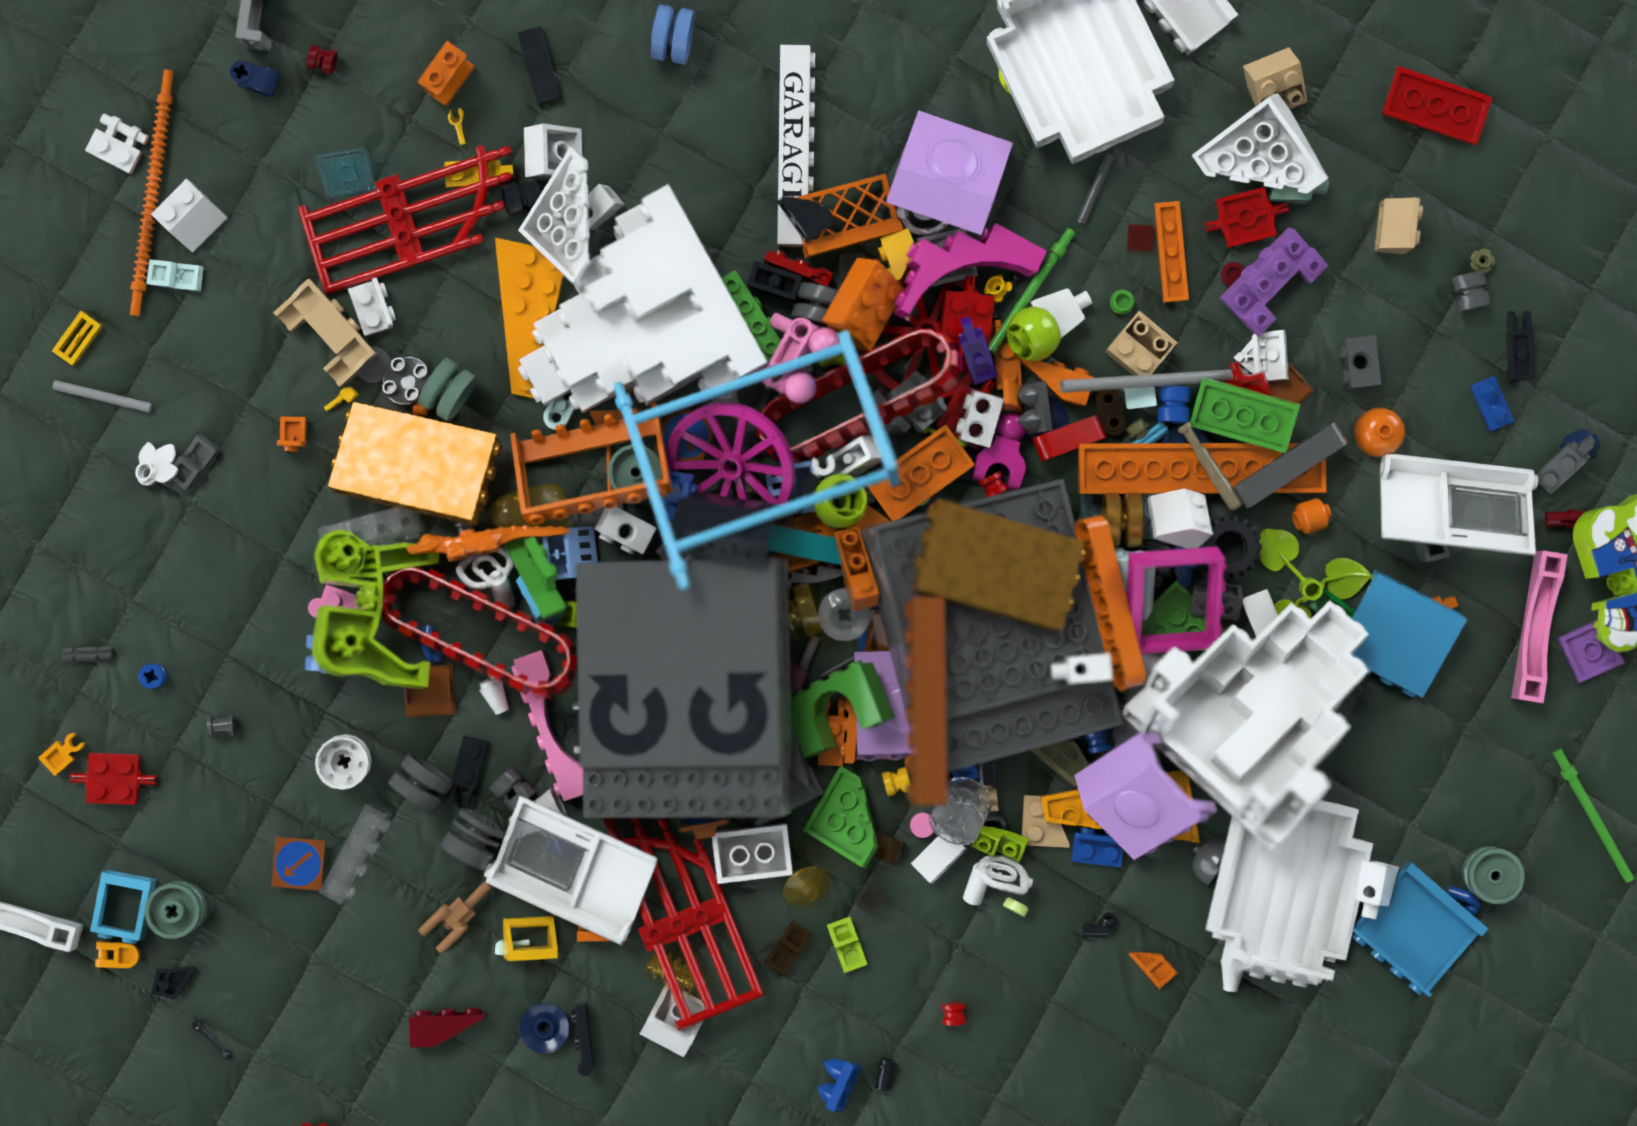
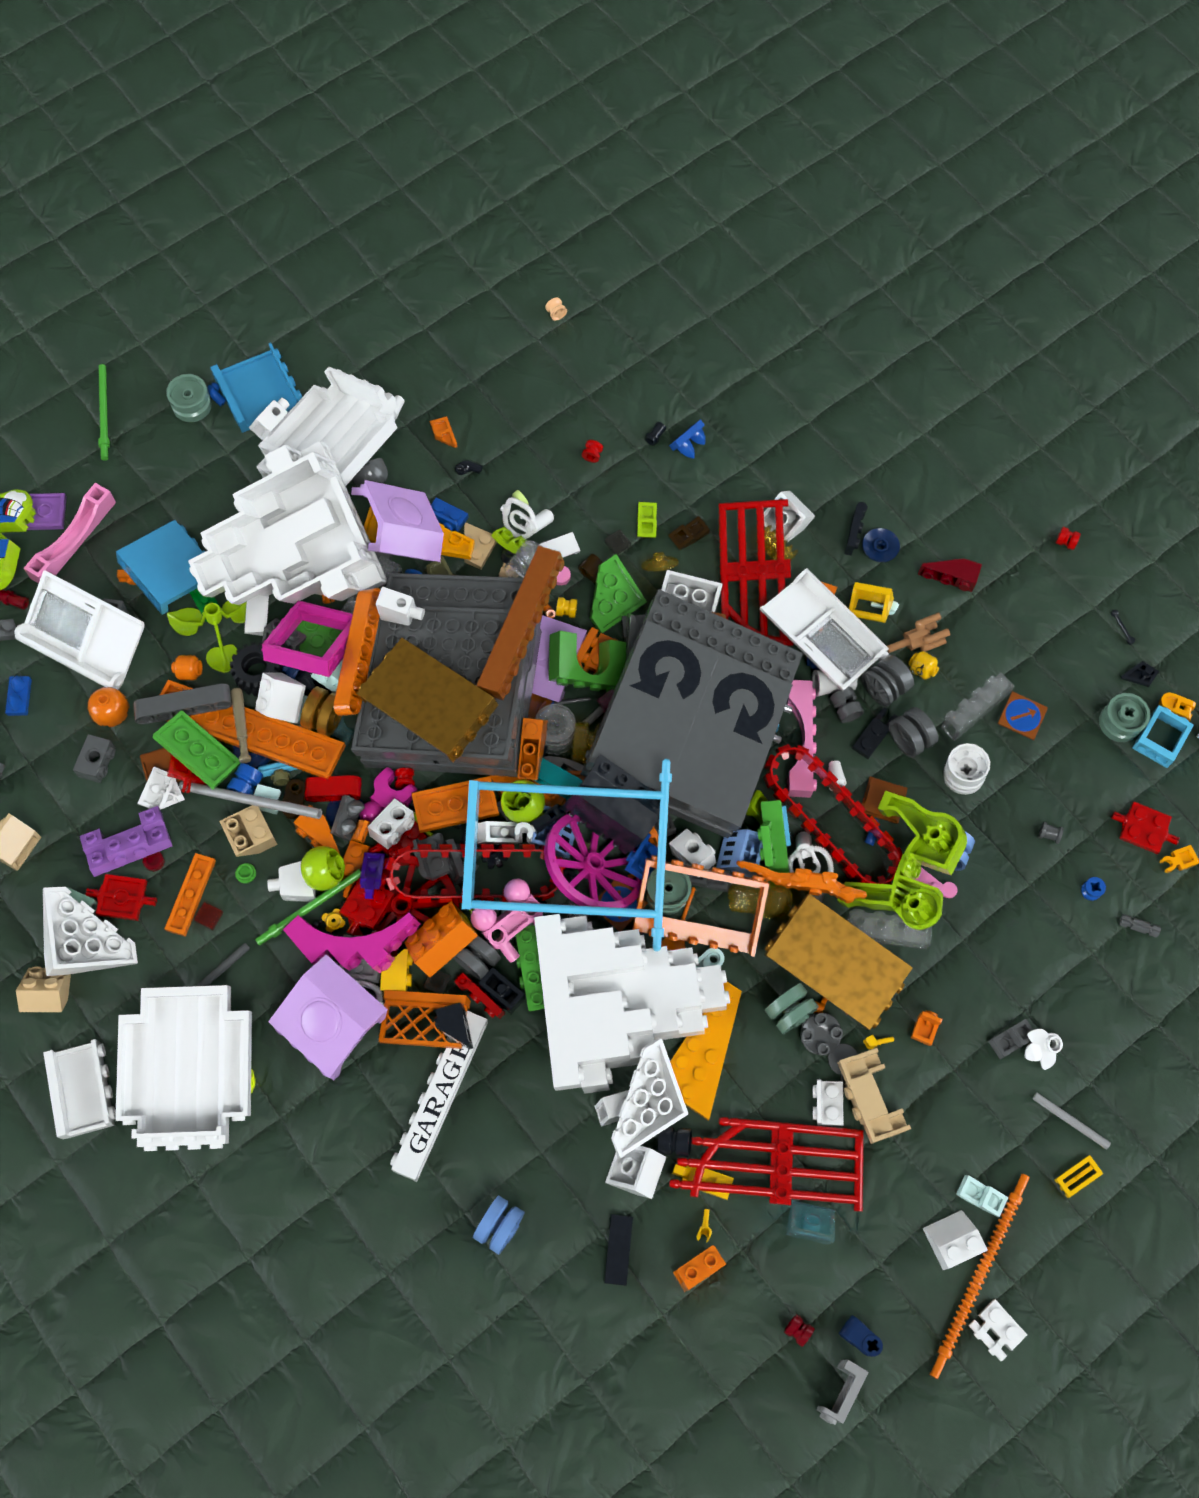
camera: 160 degrees left, 20 degrees down
none -> yellow head [909,651,939,680]

